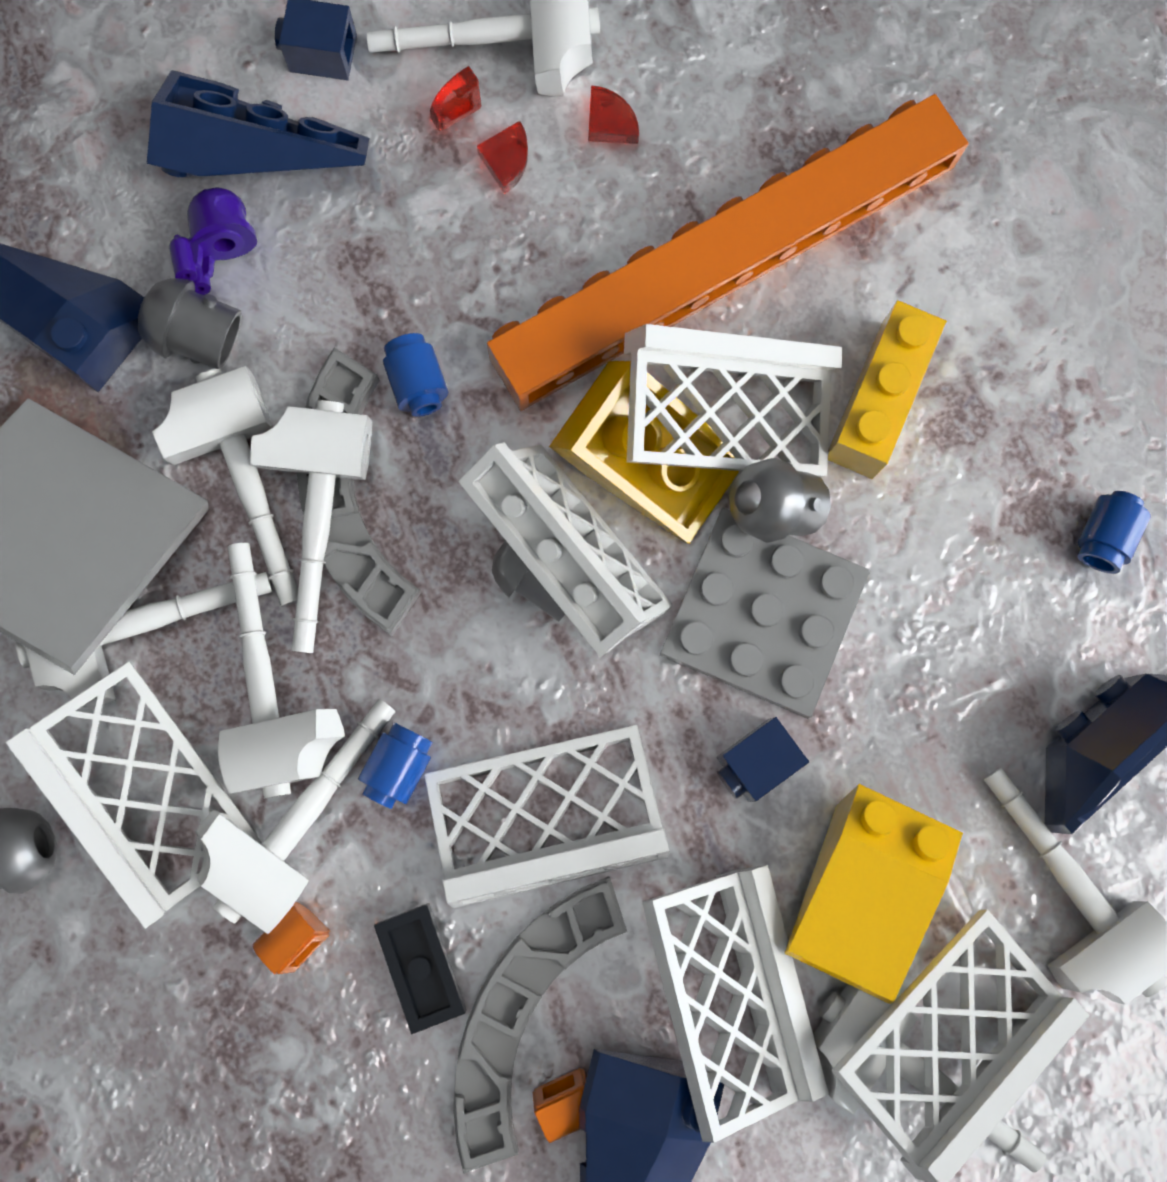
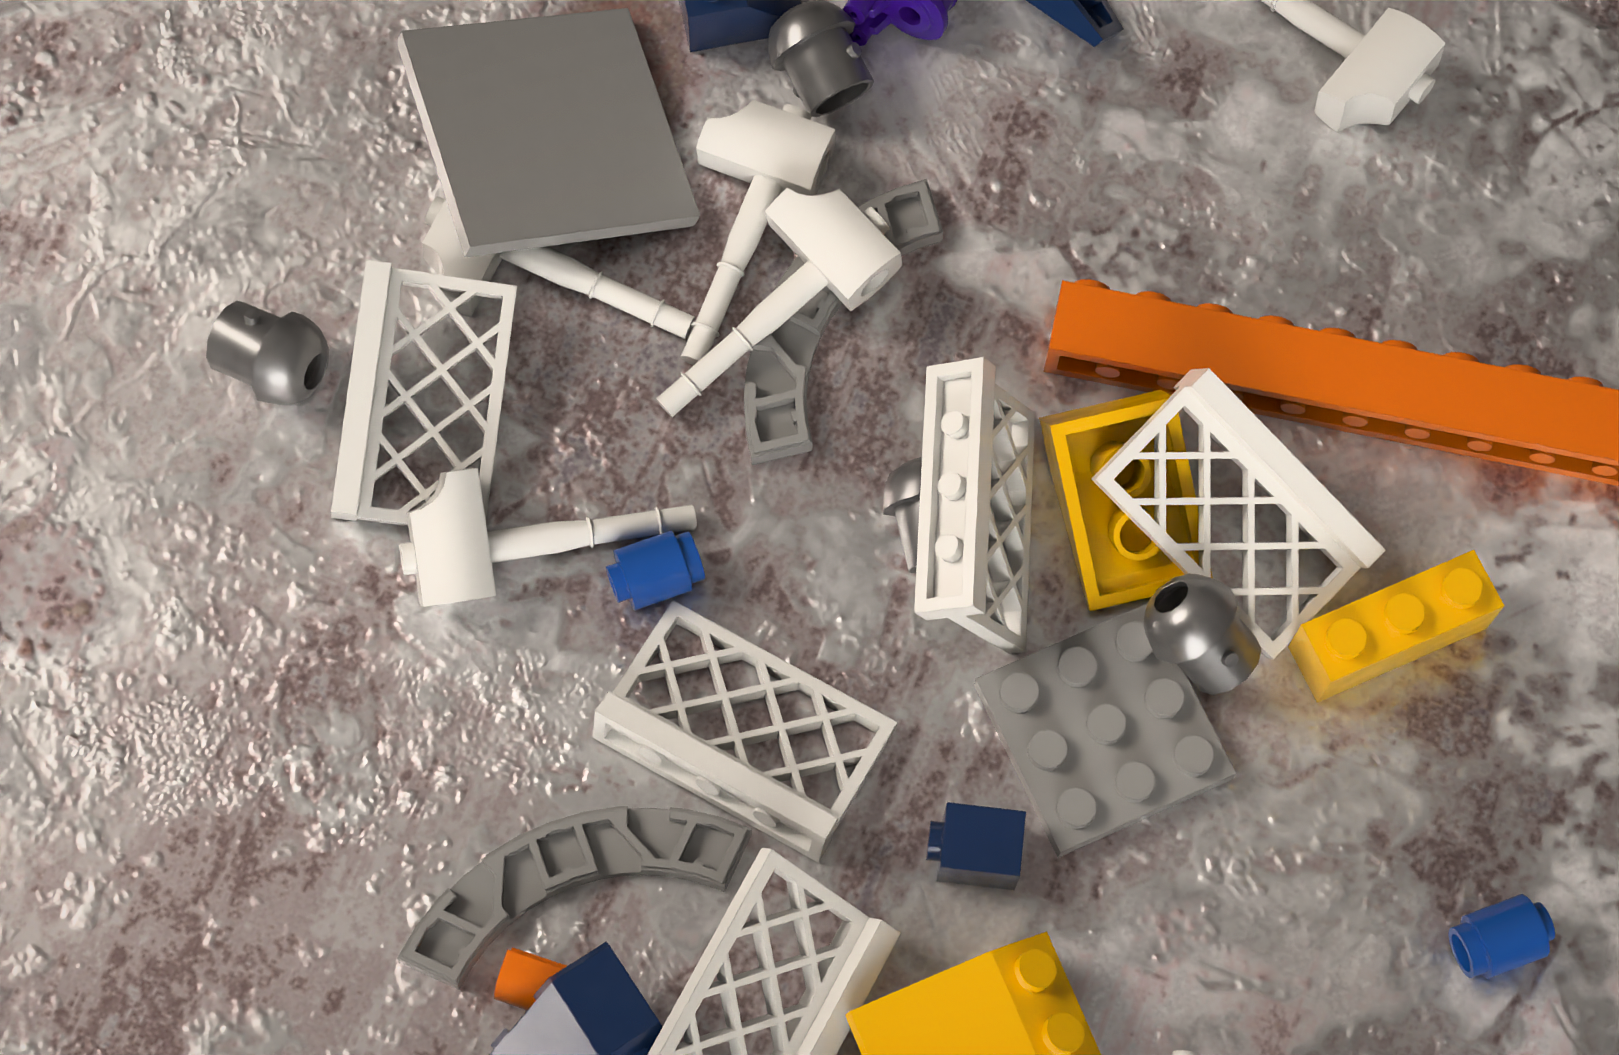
camera: 45 degrees right, 10 degrees down
white piece [218,543,345,799] -> none
orange brick [253,902,330,975] -> none
black plate [374,903,467,1035] -> none
blue brick [383,333,449,417] -> none
clear red tile [430,66,482,131] -> none
clear red tile [477,121,528,194] -> none
clear red tile [588,85,639,144] -> none

